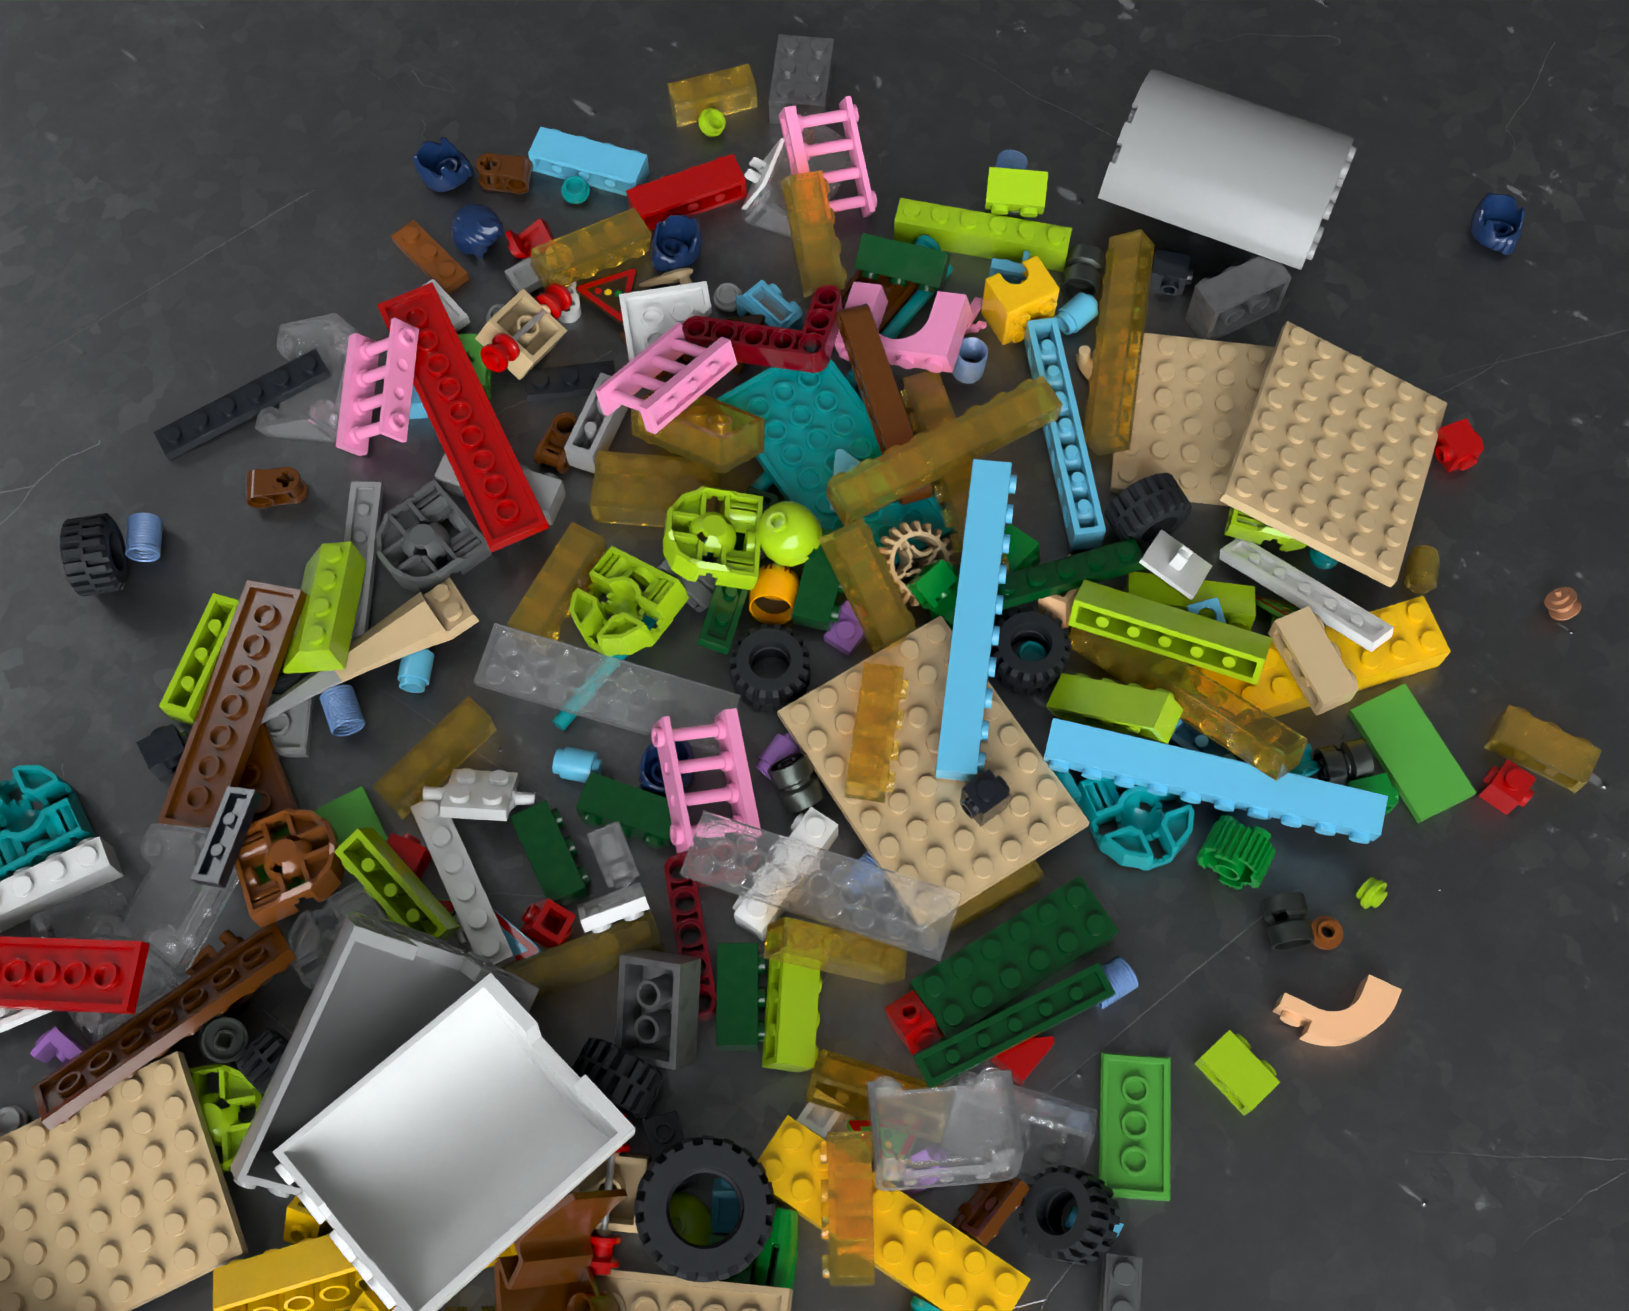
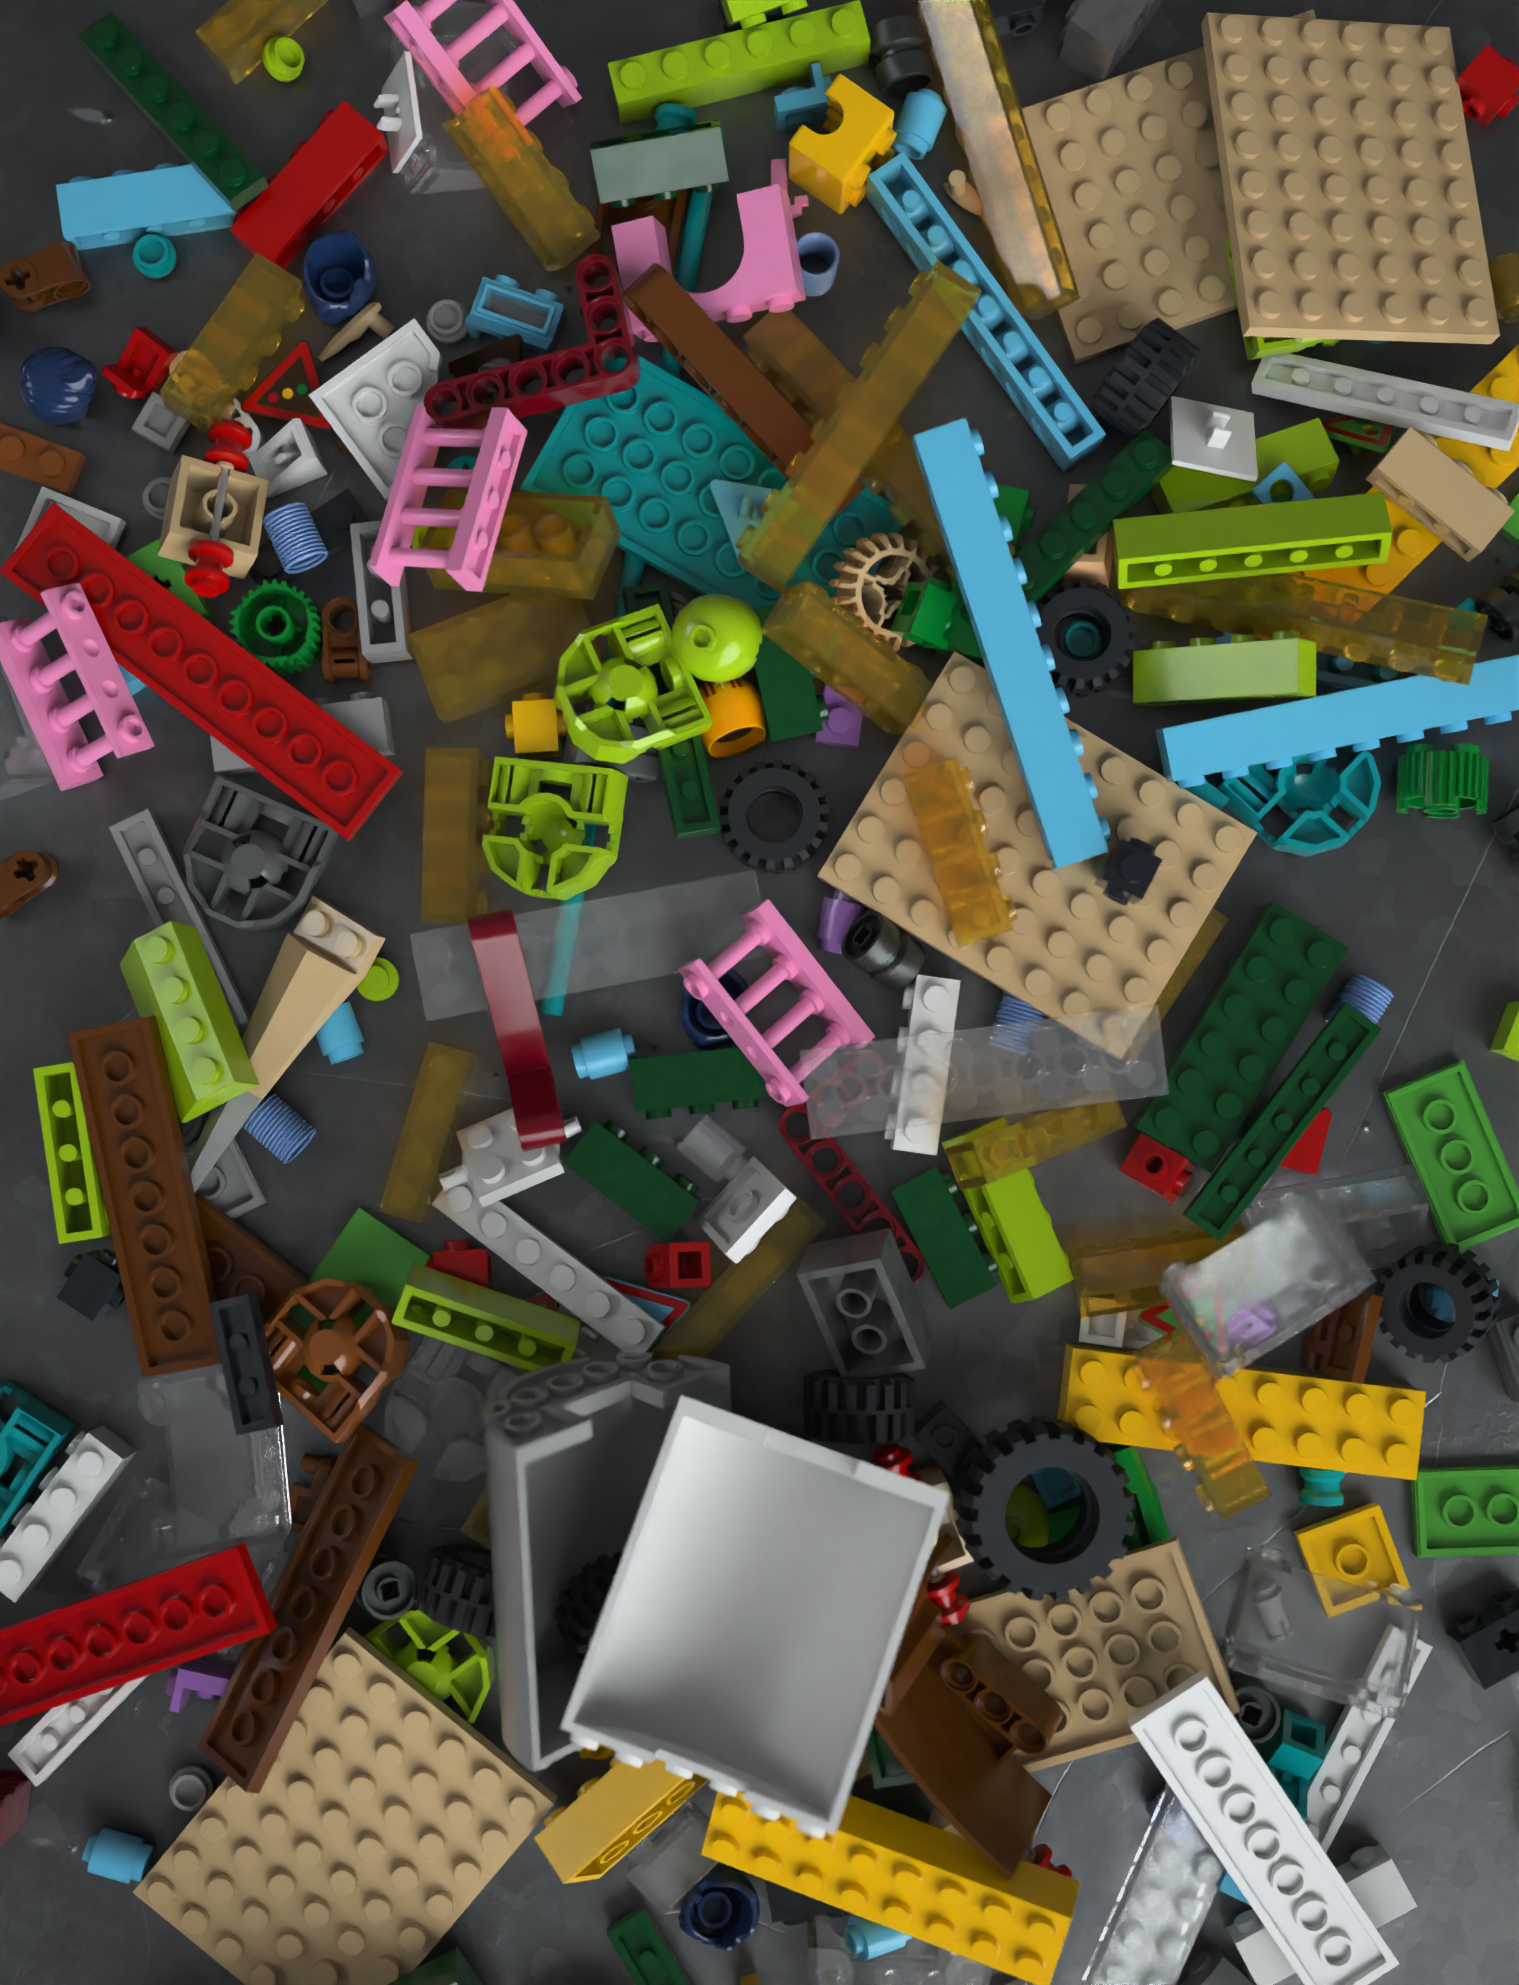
camera: 25 degrees left, 20 degrees up
none -> dark green plate [77,11,269,212]
none -> green brick [229,579,323,676]
none -> white slope [249,418,328,498]
none -> medium blue piece [262,502,328,574]
none -> lime plate [357,958,399,1001]
none -> dark red beam [467,908,567,1152]
none -> yellow brick [505,693,567,759]

